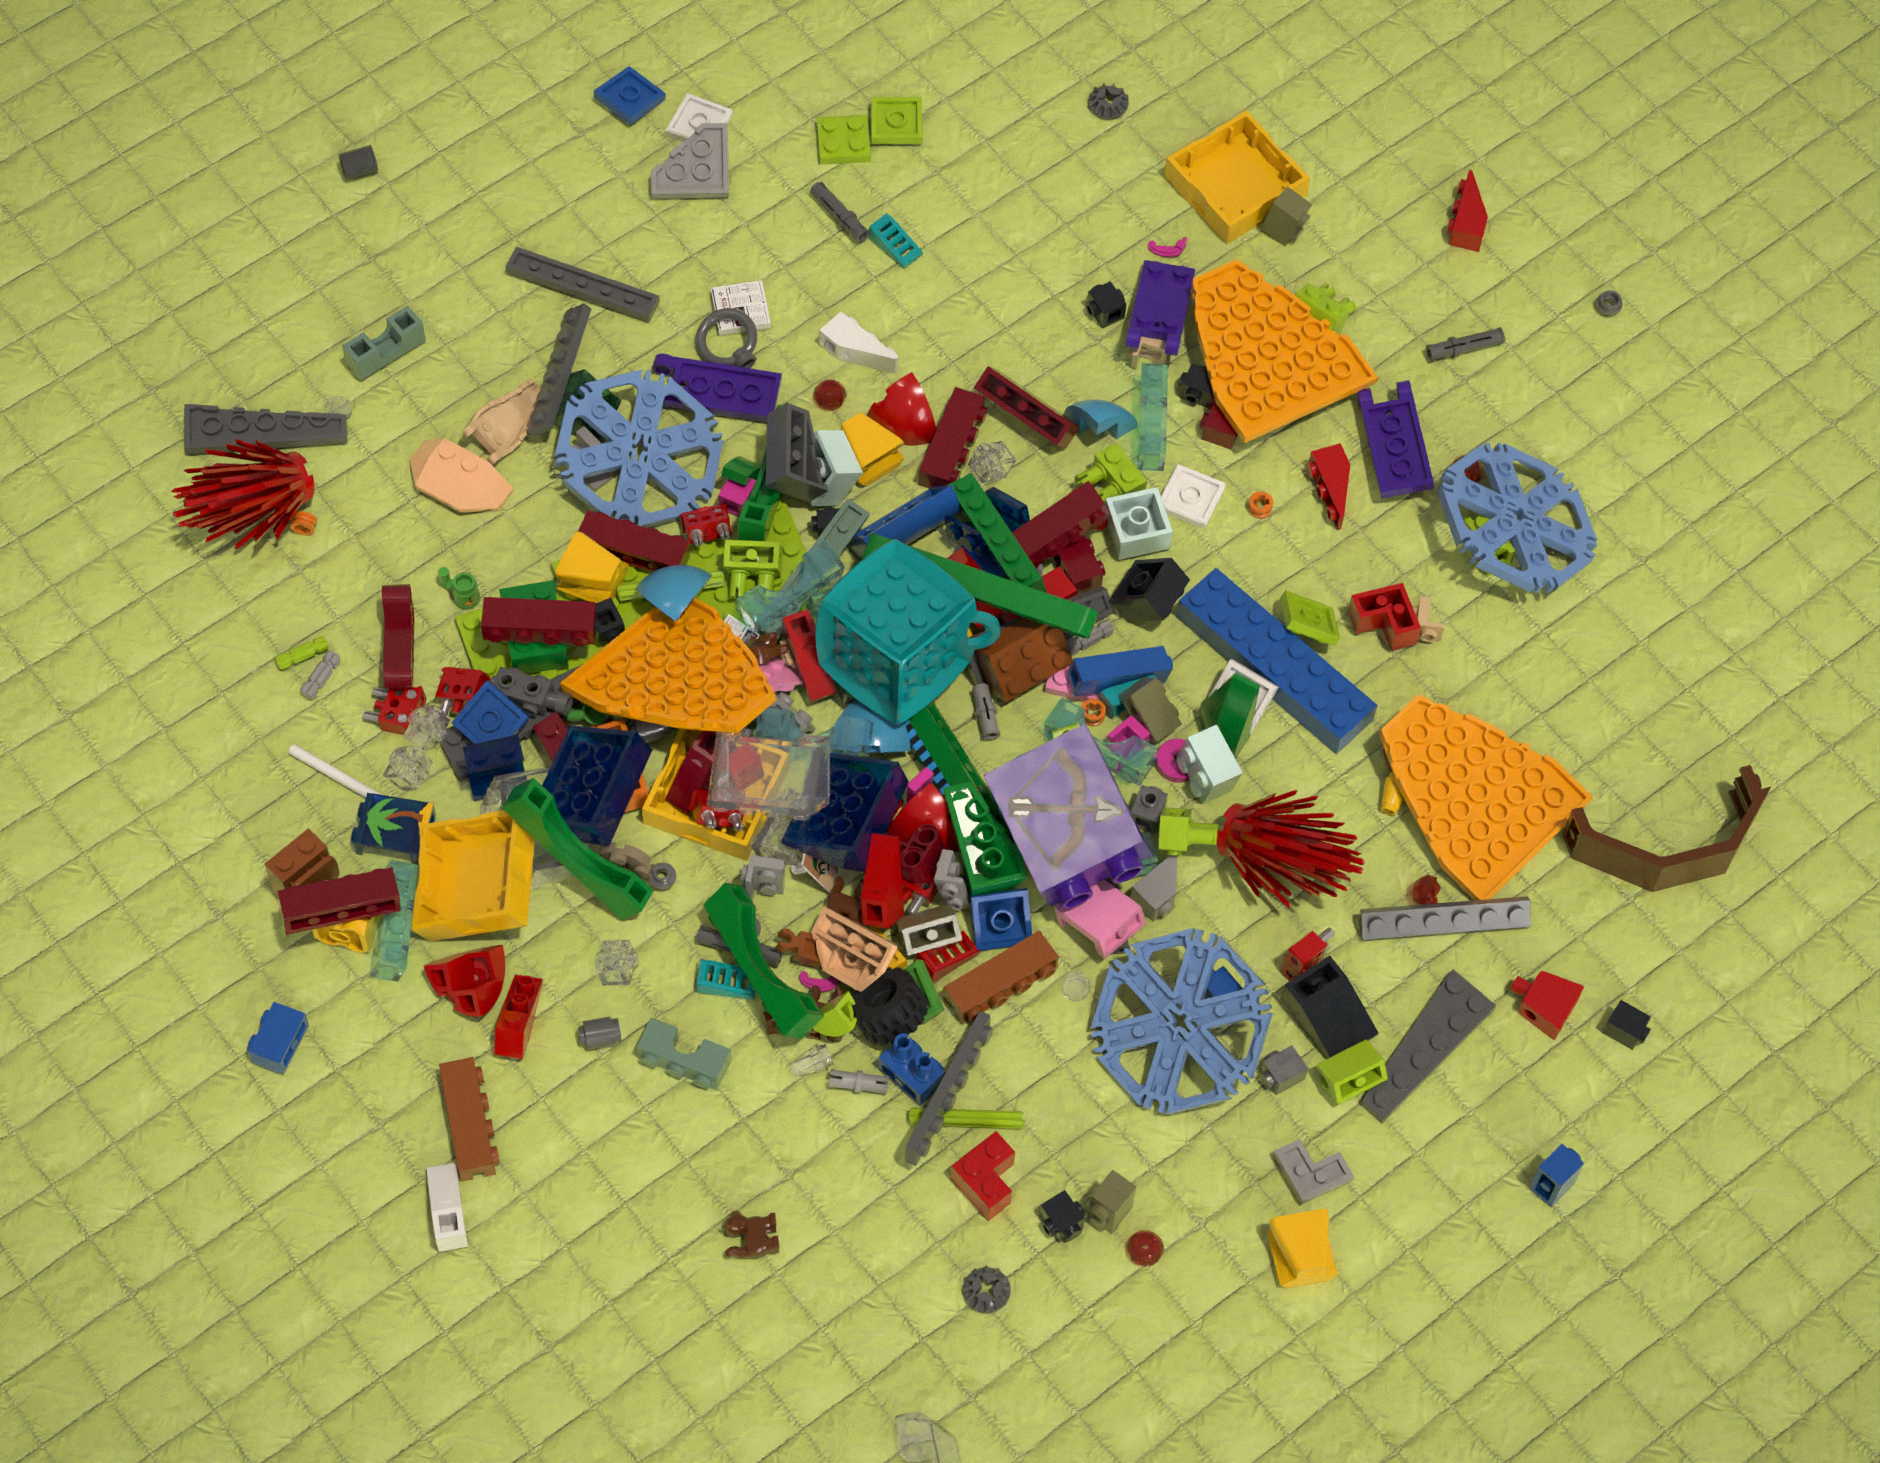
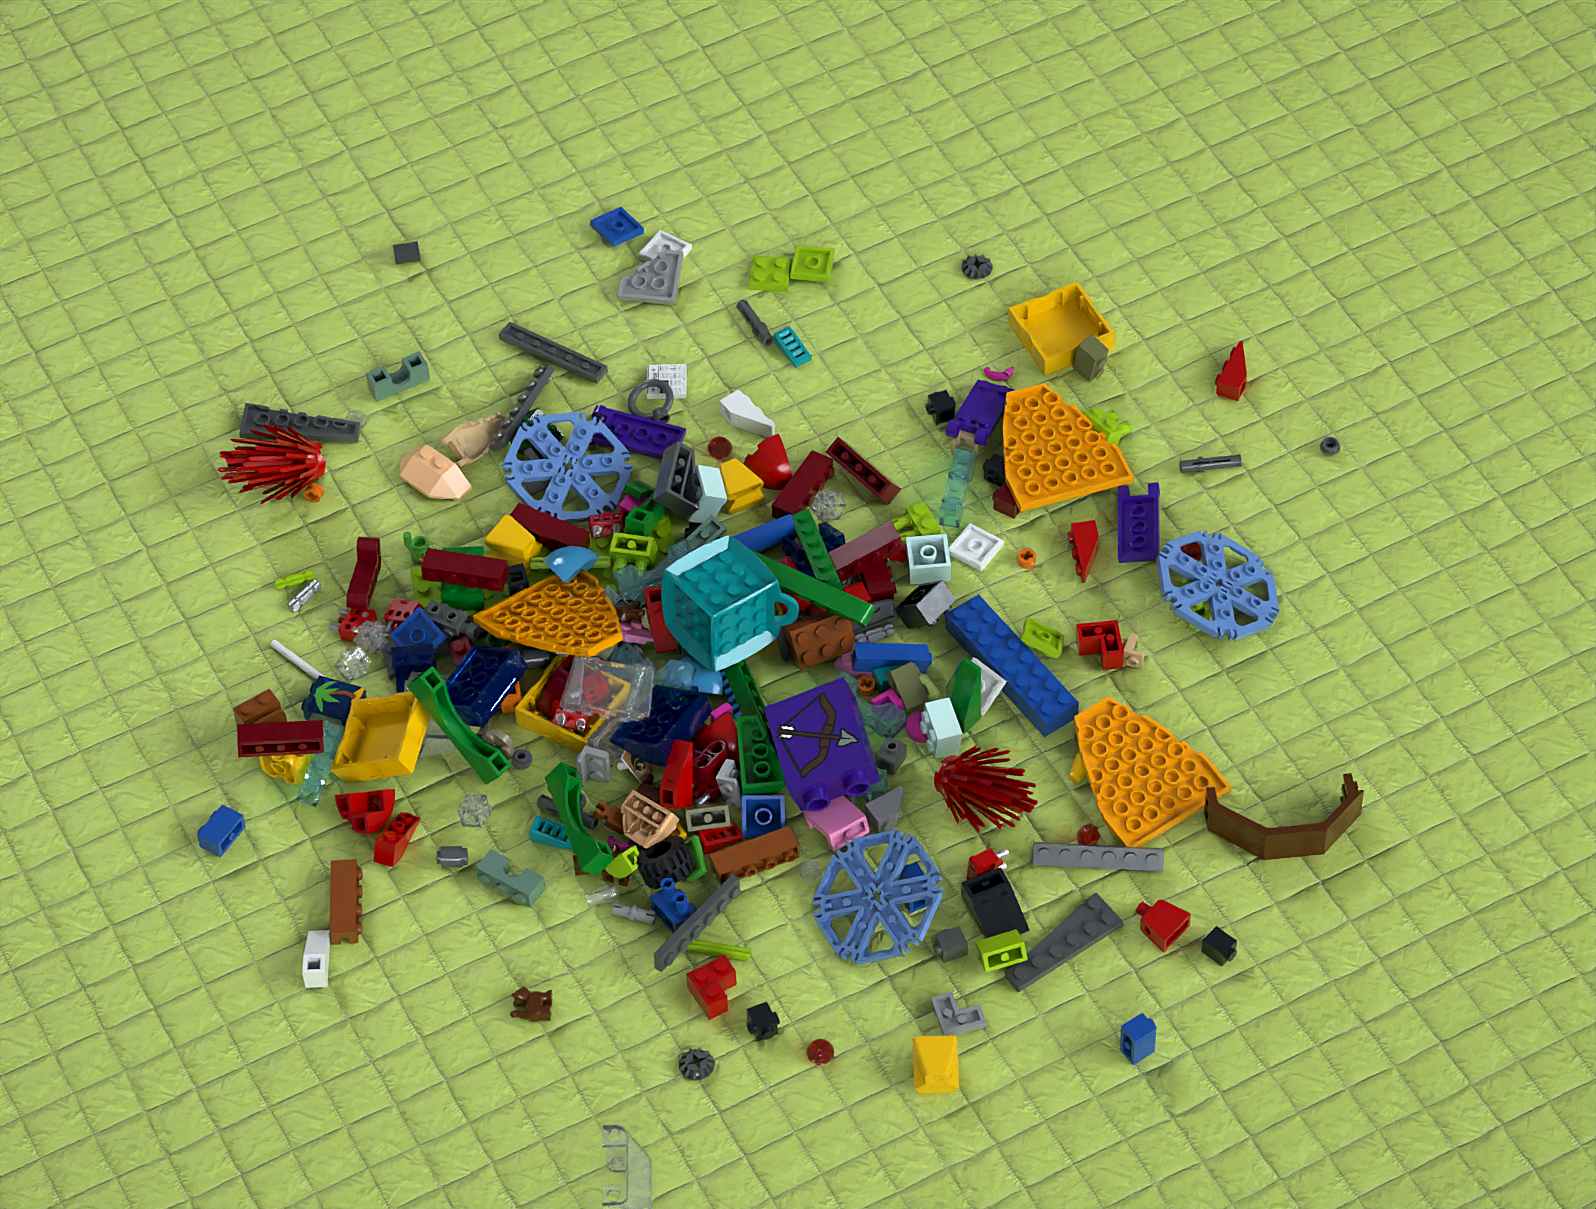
camera: 15 degrees right, 10 degrees down
light grey pin [972,684,1000,740] -> none
dark azure brick [1064,399,1137,439] -> none
olive brick [1088,1169,1136,1234] -> none
lime brick [1158,807,1219,855] -> none

